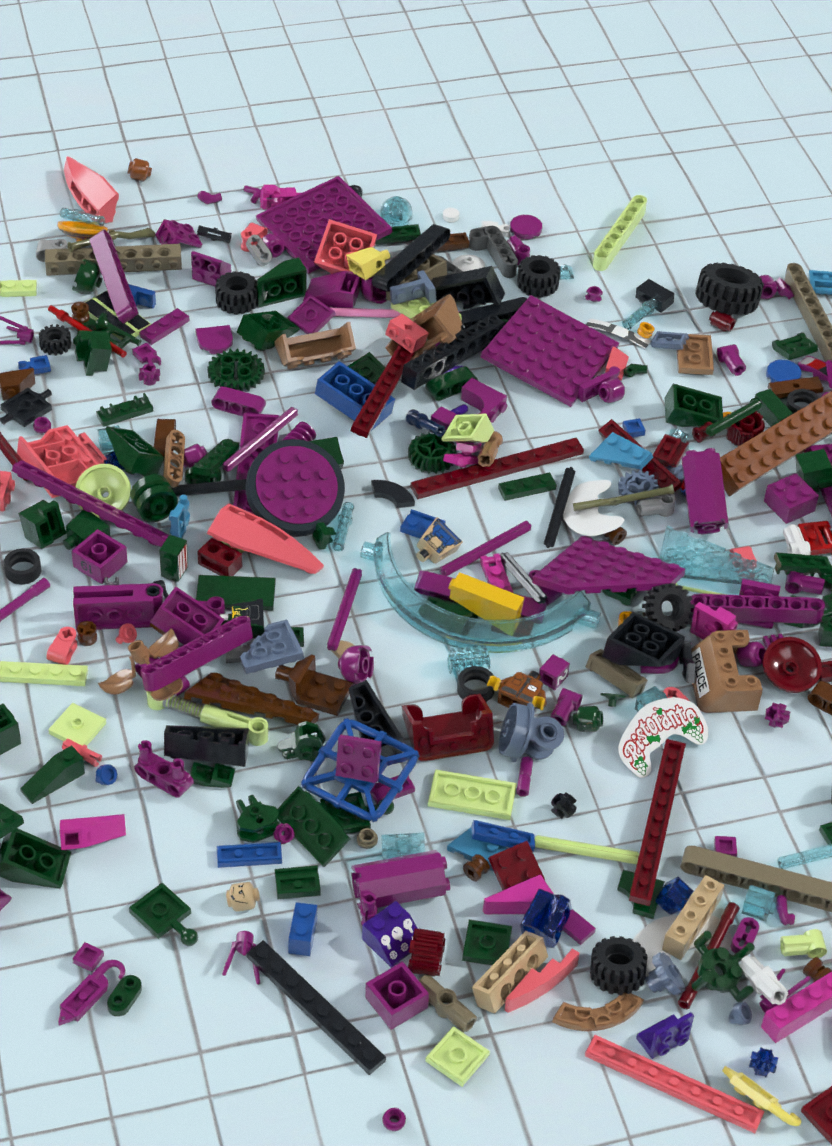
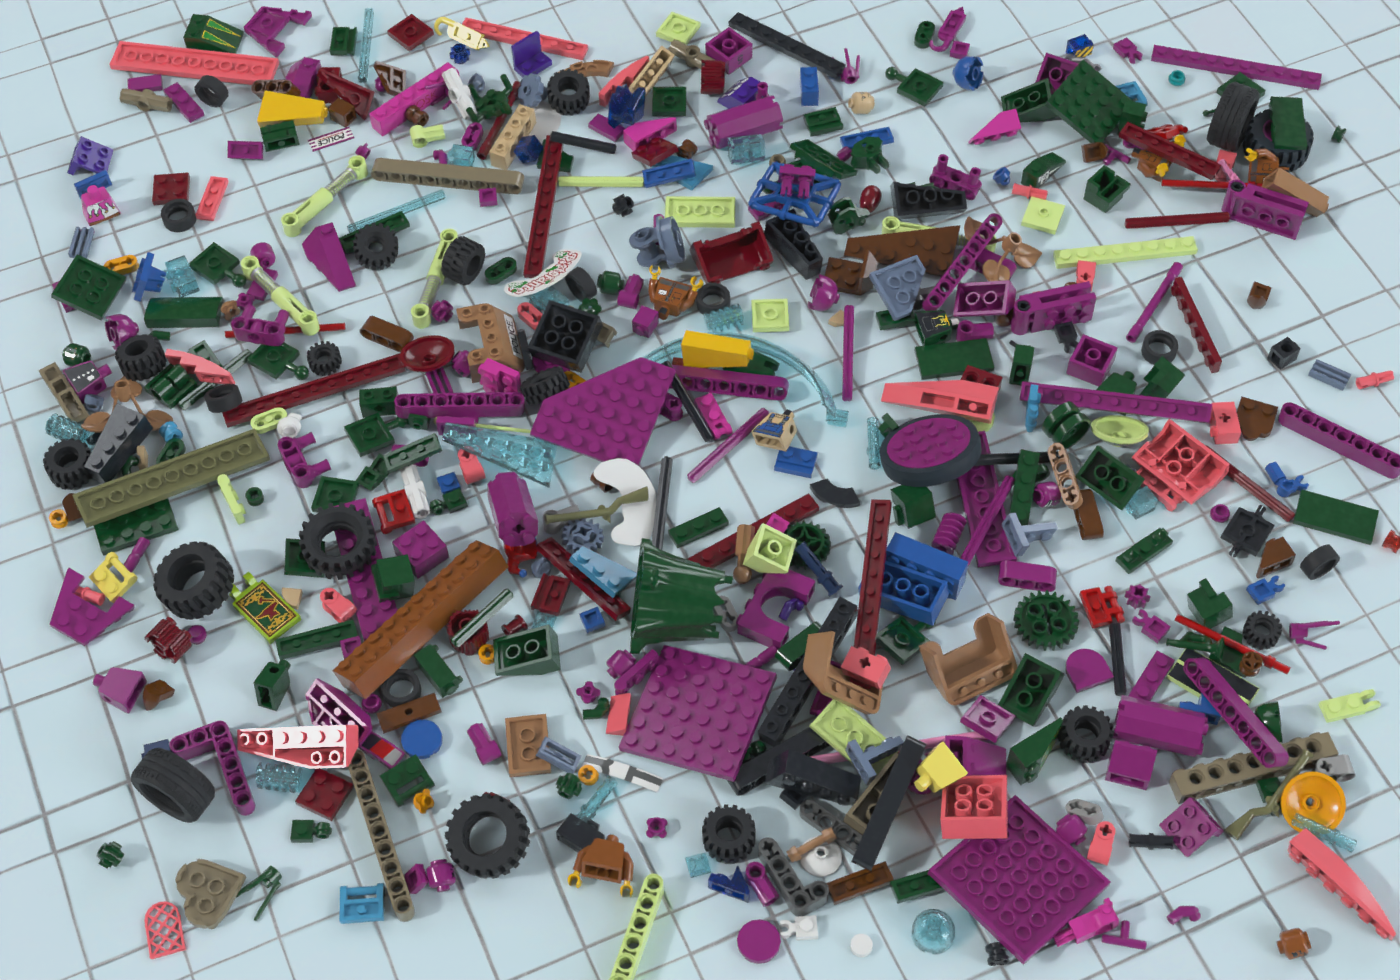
camera: 175 degrees right, 10 degrees up
none -> yellowish green piece [411,229,458,329]
none -> light orange plate [413,789,434,814]
none -> dark green plate [429,488,468,515]
none -> blue plate [437,472,461,495]
none -> black tyre [441,236,485,286]
none -> dark green plate [484,257,517,285]
none -> black axle [550,131,616,154]
none -> dark green gear [556,773,582,799]
none -> black tyre [565,267,597,302]
none -> dark orange torso [567,835,634,898]
none -> magenta plate [576,681,600,704]
none -> dark green piece [629,538,733,654]
none -> clear blue slope [708,866,750,903]
none -> light grey beam [713,596,738,632]
none -> magenta piece [744,645,778,669]
none -> yellowish green plate [751,299,789,332]
none -> medium nougat bar [786,827,837,863]
none -> dark red animal [860,185,882,213]
none -> blue brick [886,532,968,600]
none -> blue cylinder [953,56,984,91]
none -> sand blue bracket [1002,513,1058,557]
none -> red plate [1079,586,1125,628]
none -> black axle [1109,622,1127,696]
none -> magenta brick [1113,695,1208,757]

